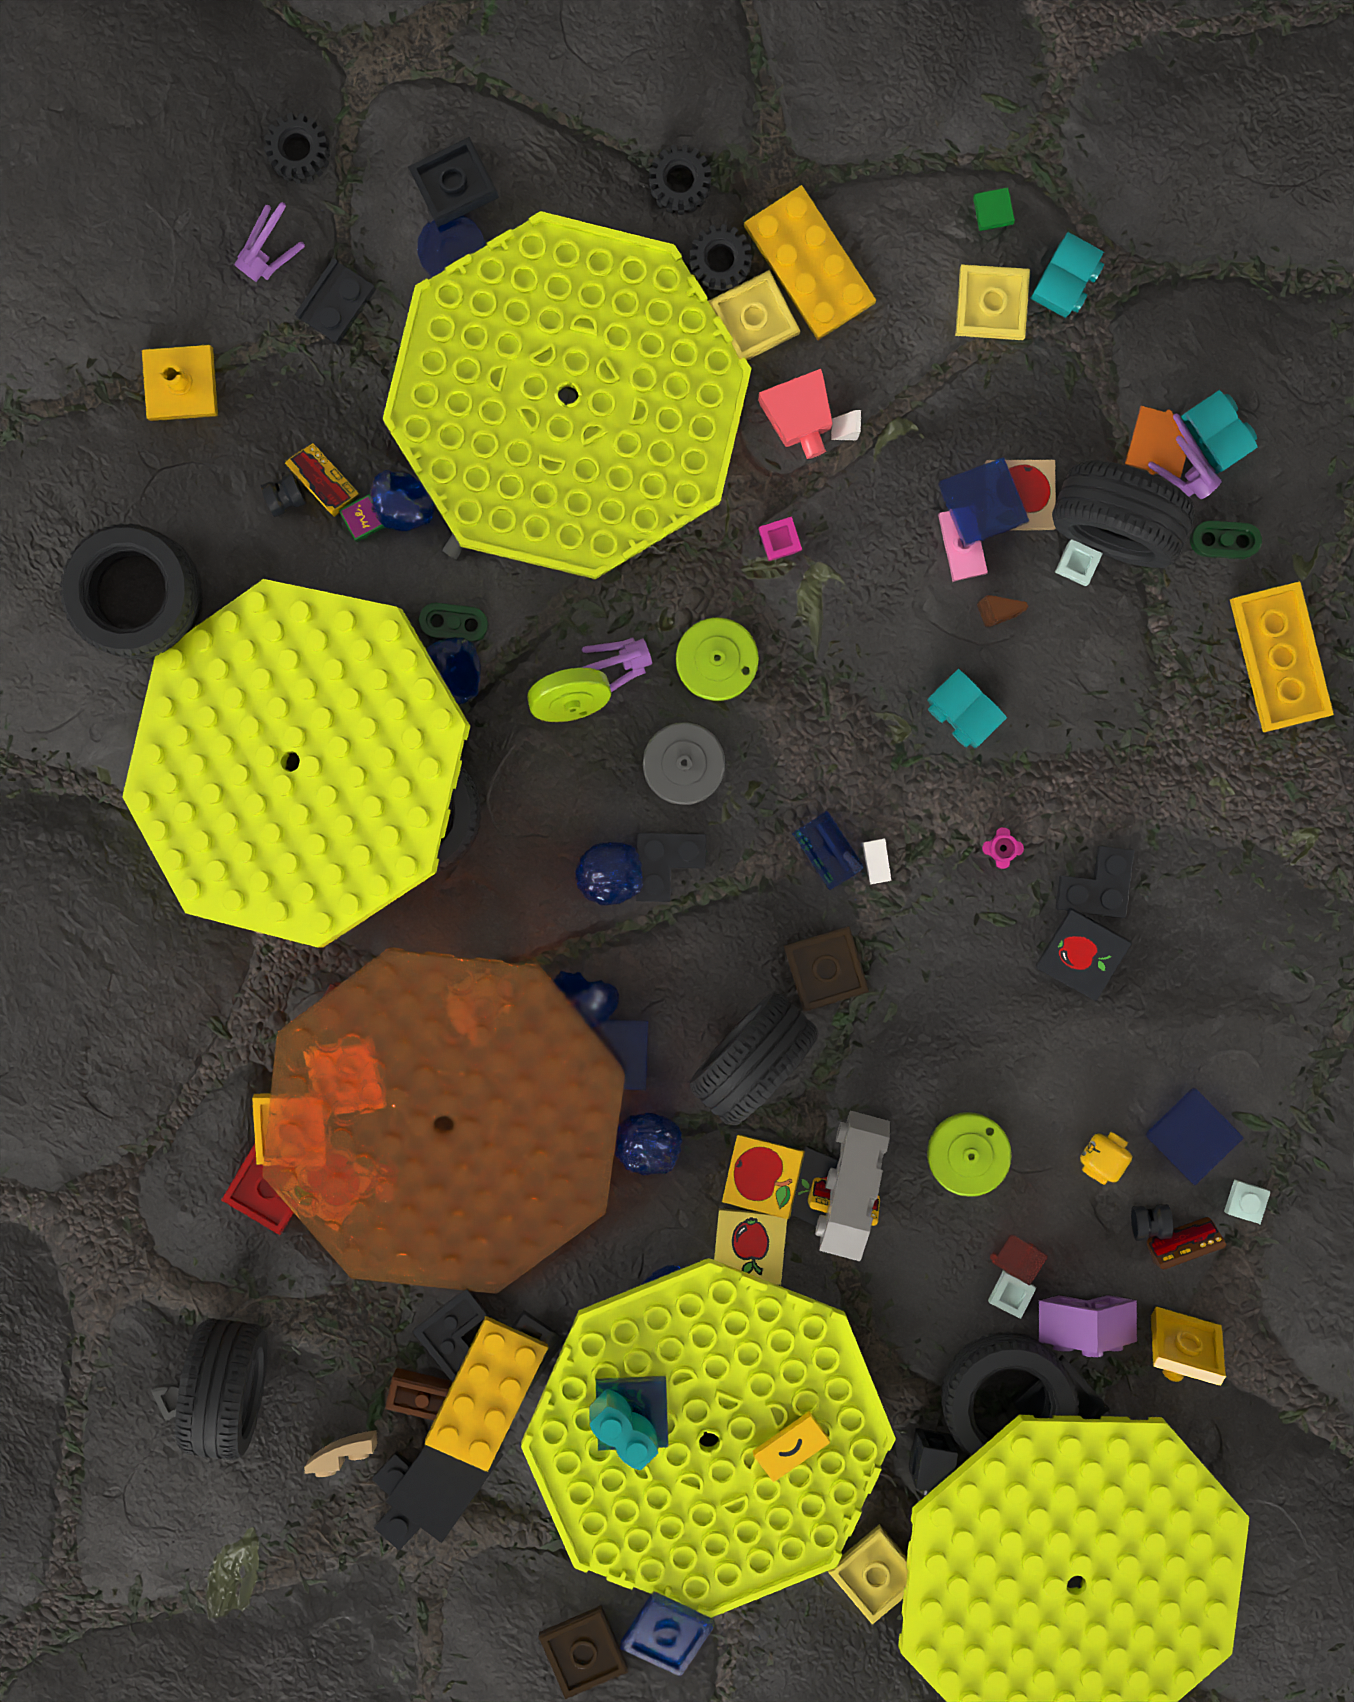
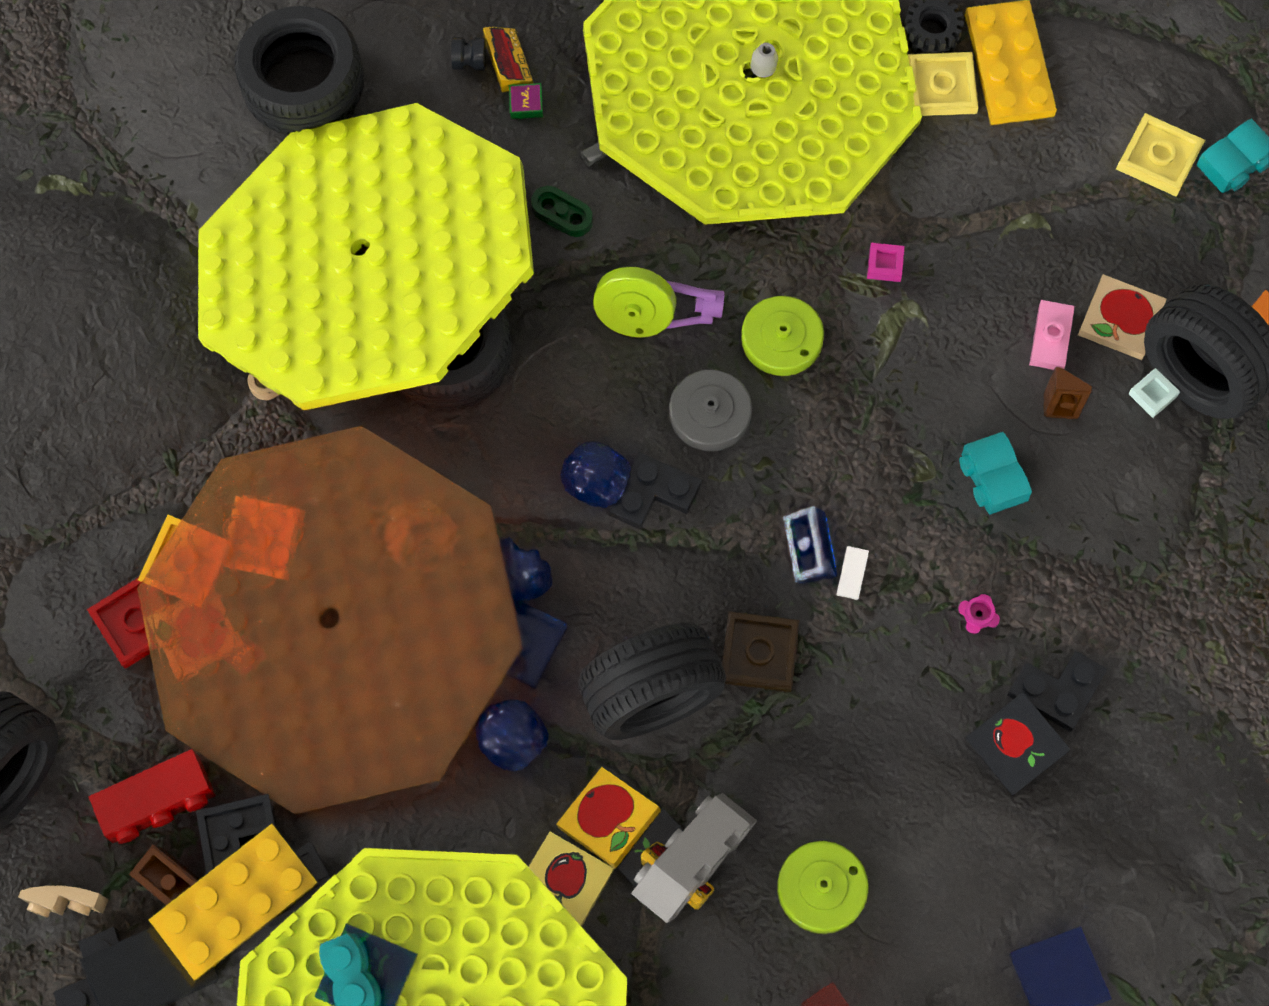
camera: 25 degrees right, 20 degrees down
clear blue hair [370,470,435,531] -> none
clear blue hair [426,637,481,705] -> none
coral torso [758,369,832,459] -> none
white piece [831,410,861,440] -> none
clear blue tile [938,457,1029,547] -> none
green tile [973,188,1015,231] -> none
yellow head [1080,1131,1132,1185] -> none
none -> red brick [88,749,216,844]
none -> light grey hose [750,43,778,77]

